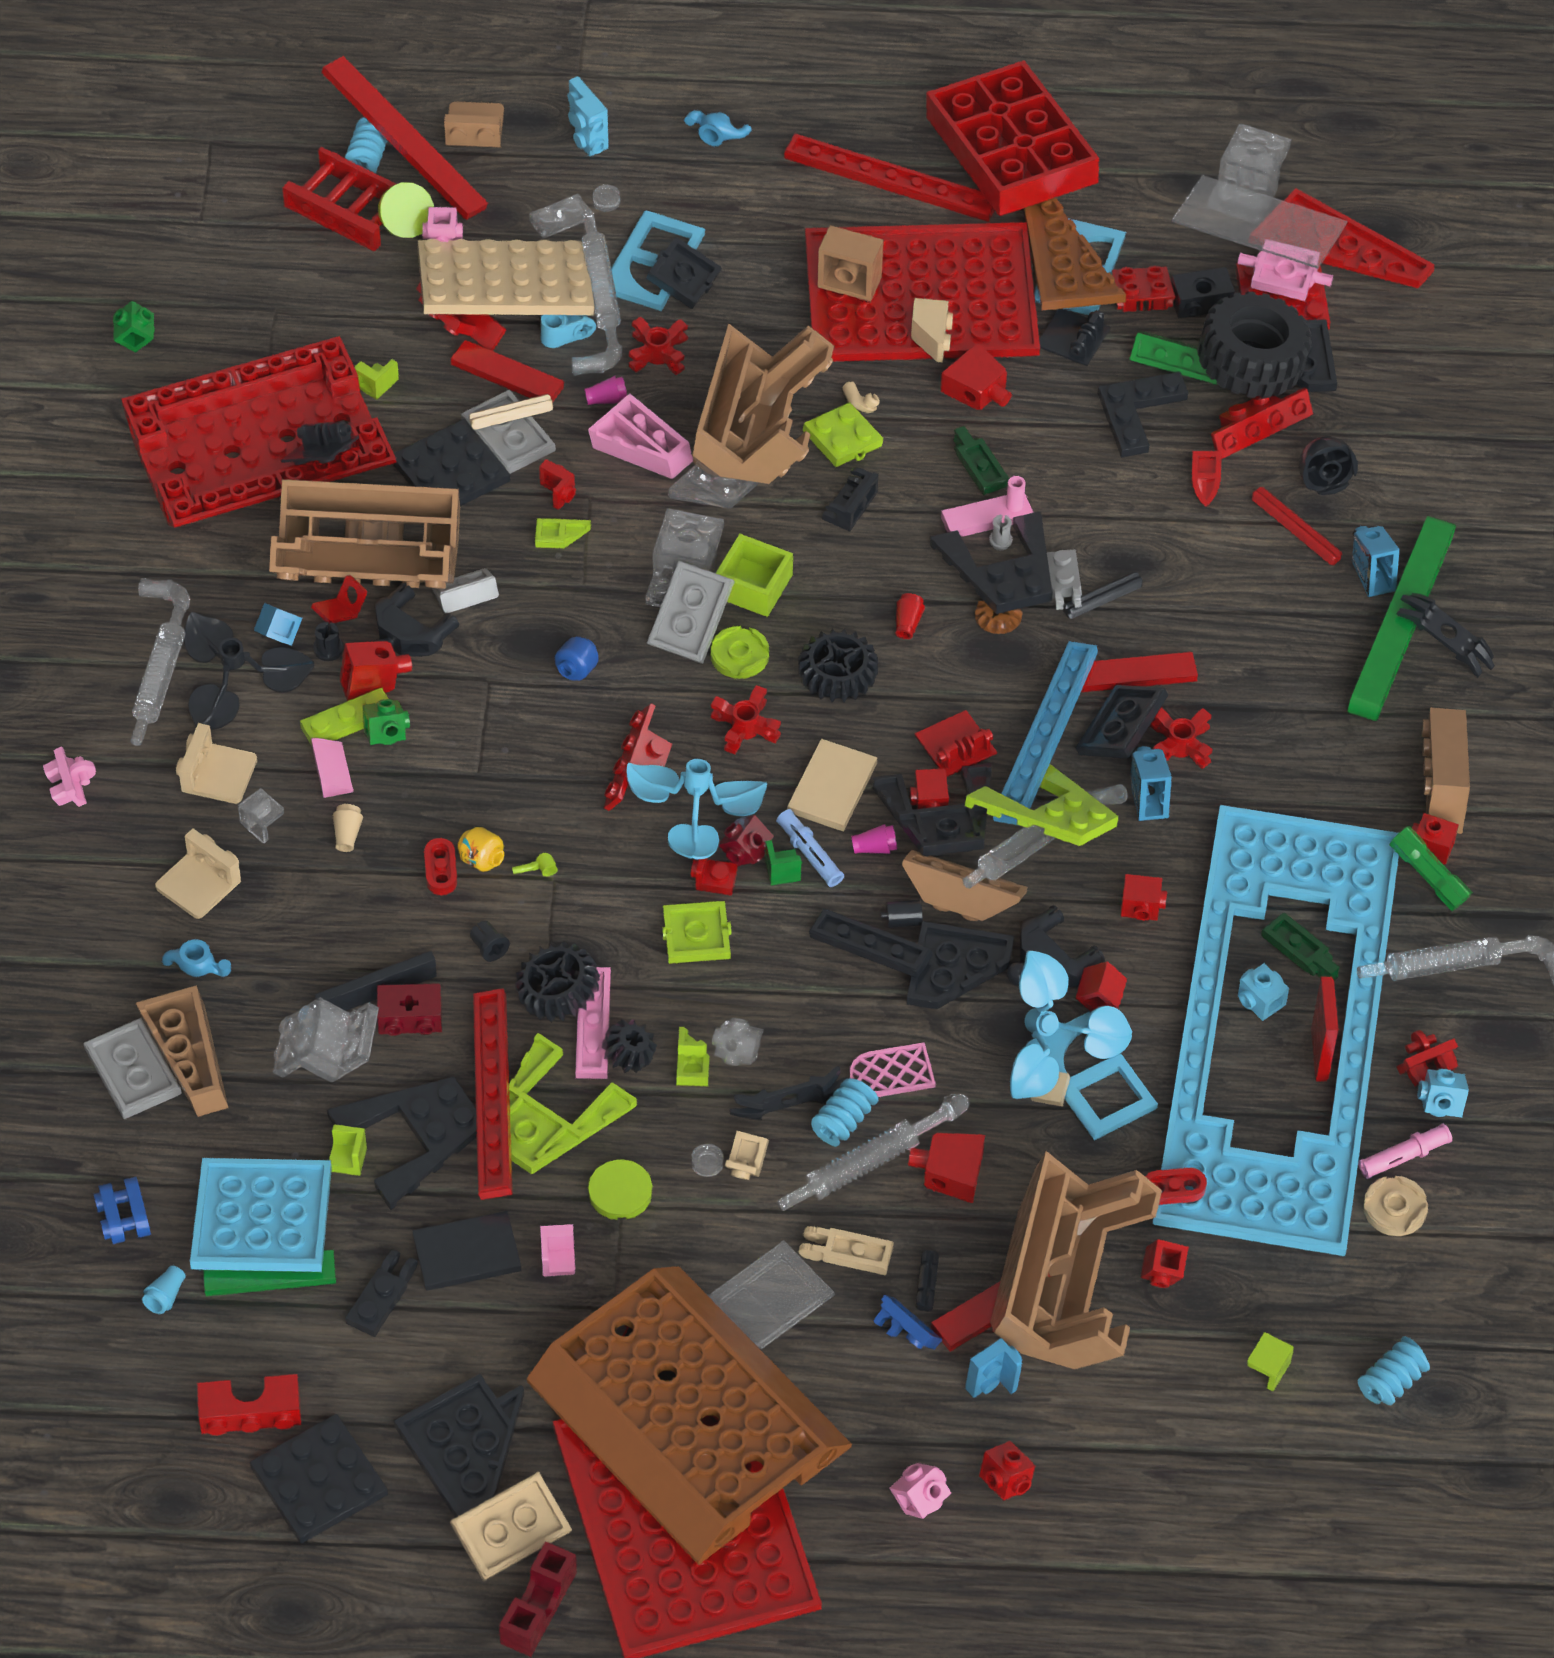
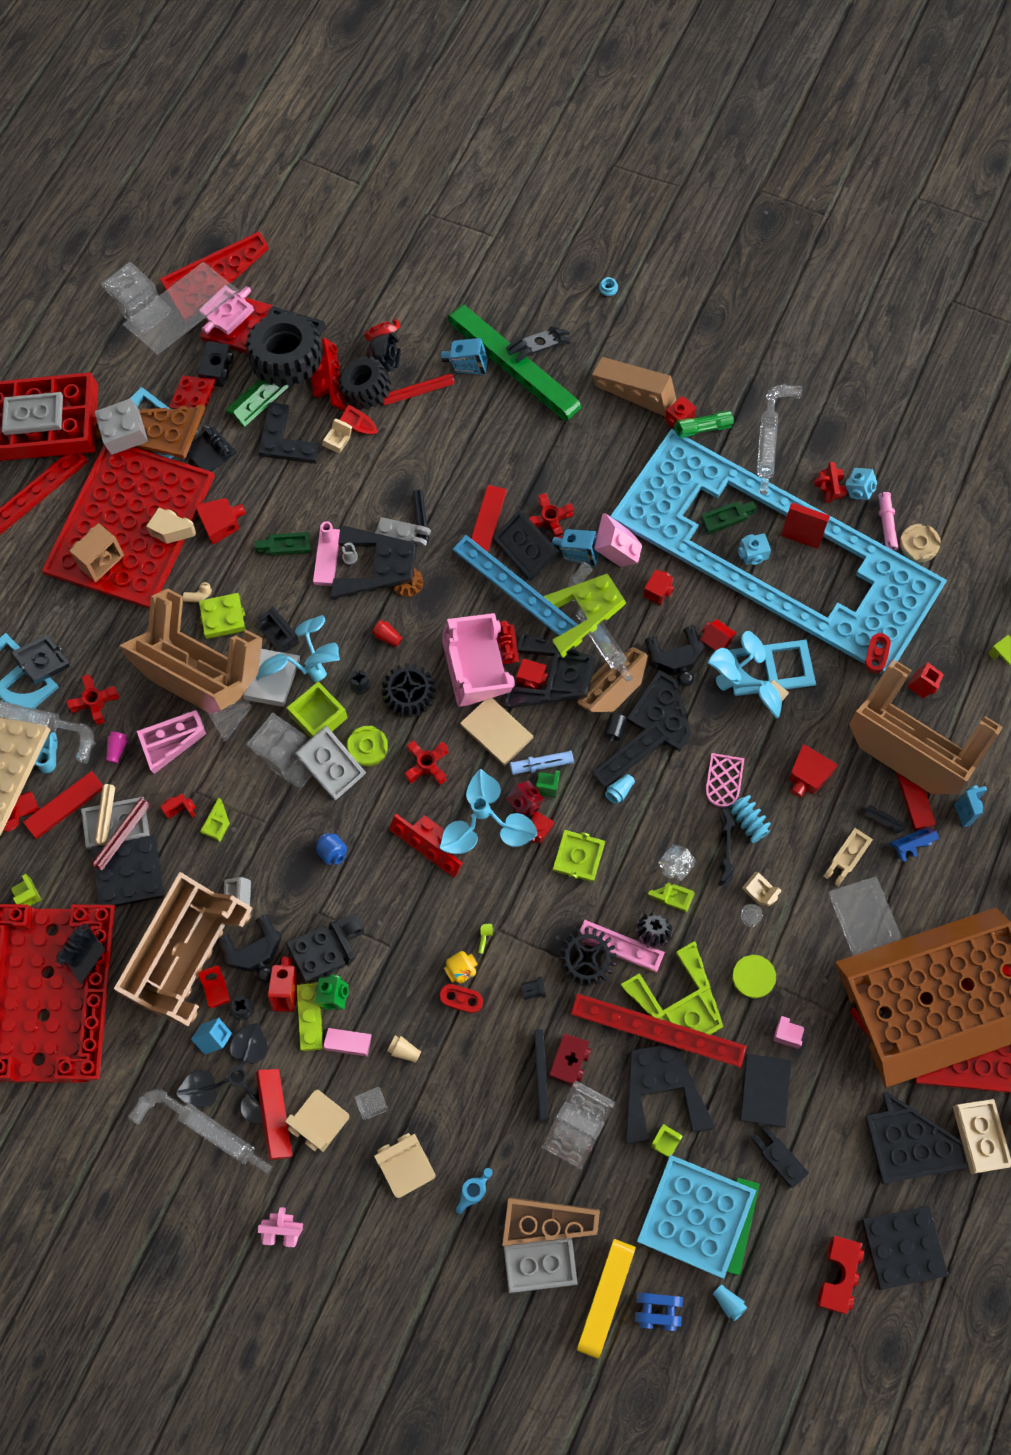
camera: 65 degrees left, 15 degrees up
clear piece [777,1094,969,1212] -> none
dark pink cone [852,824,897,854] -> none
none -> light grey tile [2,392,63,435]
none -> axle [92,798,150,871]
none -> light grey brick [95,398,148,454]
none -> light grey tile [244,649,300,707]
none -> medium azure plant [256,615,340,682]
none -> tile [256,1069,293,1160]
none -> black plate [286,914,364,983]
none -> tan bracket [322,418,352,454]
none -> black tyre [338,356,391,410]
none -> black bush [350,670,370,694]
none -> red tile [364,319,401,341]
none -> bright pink windscreen [442,613,514,707]
none -> yellow beam [577,1239,636,1359]
none -> bright pink slope [594,513,642,567]
none -> medium azure cone [605,774,635,804]

